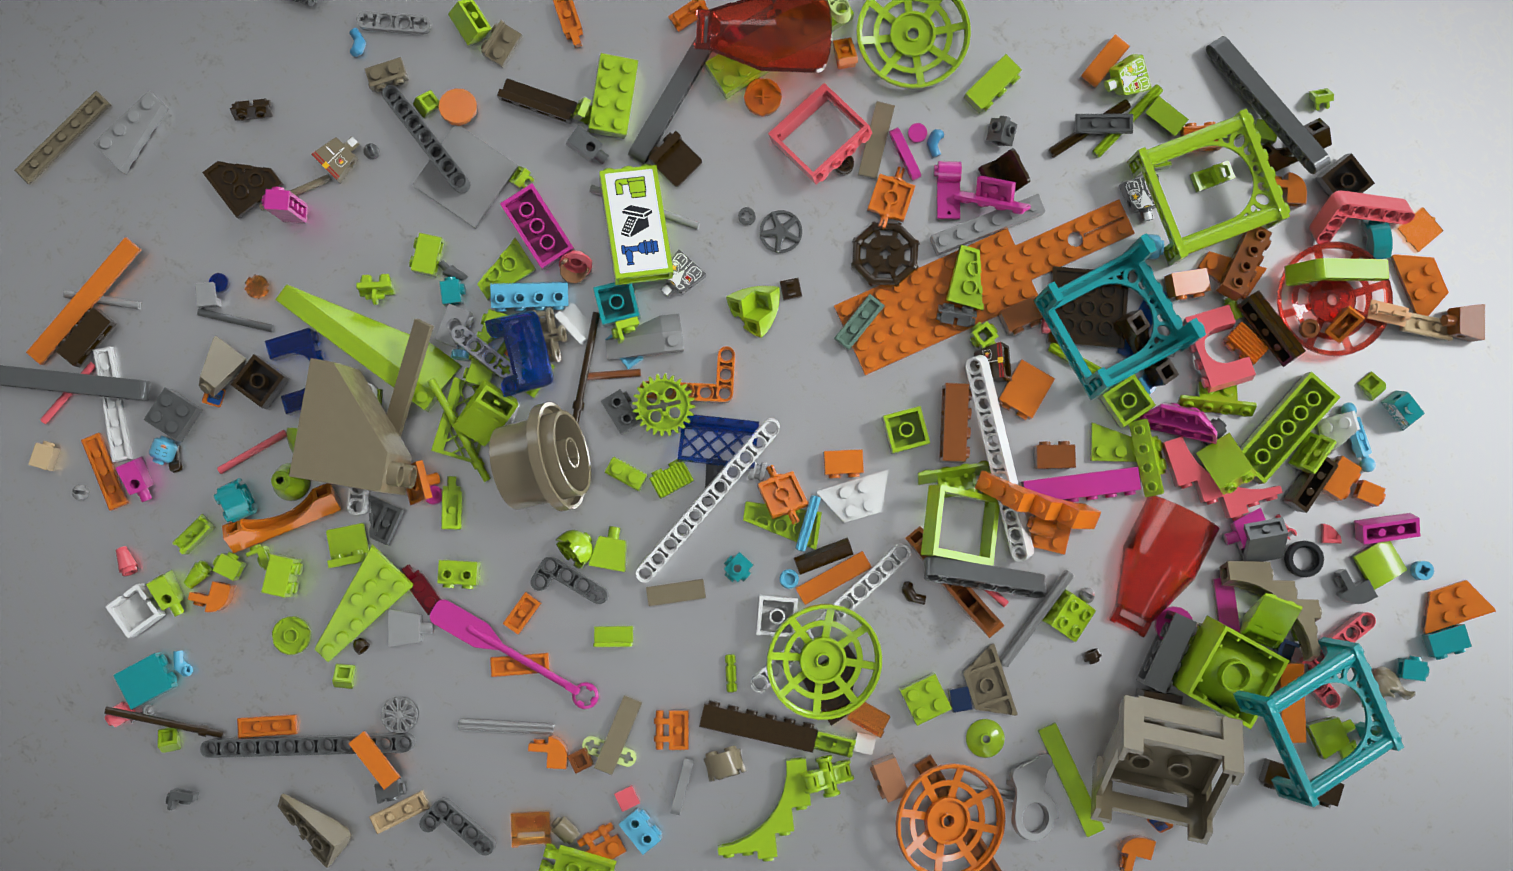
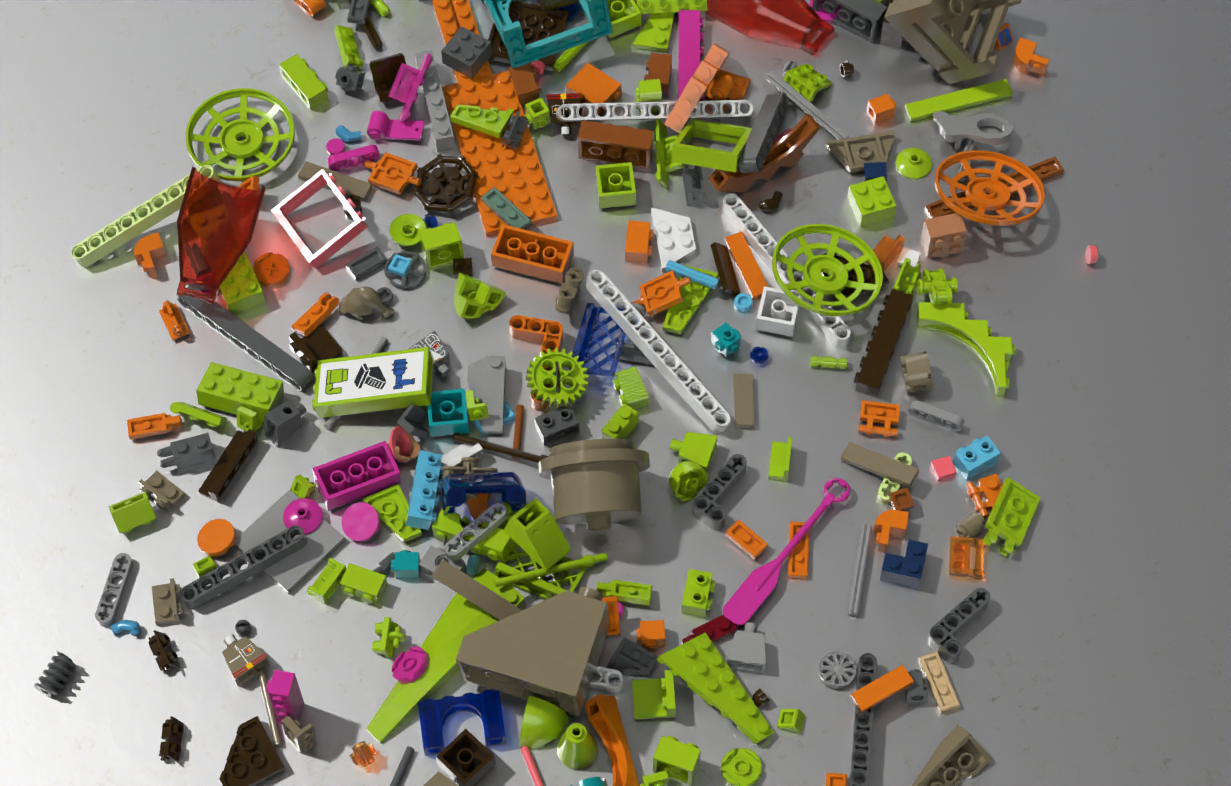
camera: 80 degrees left, 25 degrees down
none -> dark brown hinge [148,630,180,673]
none -> dark grey hinge [157,433,216,469]
none -> lime plate [170,402,227,428]
none -> dark tan bracket [282,715,316,753]
none -> dark pink dish [283,498,323,534]
none -> orange hinge [291,292,339,337]
none -> lime hinge [306,558,346,604]
none -> lime plate [334,25,364,69]
none -> dark tan piece [339,286,394,320]
none -> dark pink tile [341,502,381,542]
none -> dark grey tile [346,246,387,281]
none -> medium azure tile [388,254,413,278]
none -> lime dish [389,214,426,246]
none -> dark pink tile [392,647,429,684]
none -> dark grey panel [397,404,430,439]
none -> lime brick [420,222,464,269]
none -> clear blue plate [423,214,438,229]
none -> dark grey brick [441,26,492,79]
none -> orange brick [491,224,574,284]
none -> dark tan axle [554,268,584,313]
none -> lime brick [635,79,662,114]
none -> orange brick [636,620,665,649]
none -> dark grey hinge [682,165,705,206]
none -> clear blue plate [750,346,769,364]
none -> orange brick [867,93,896,124]
none -> dark blue brick [880,539,928,589]

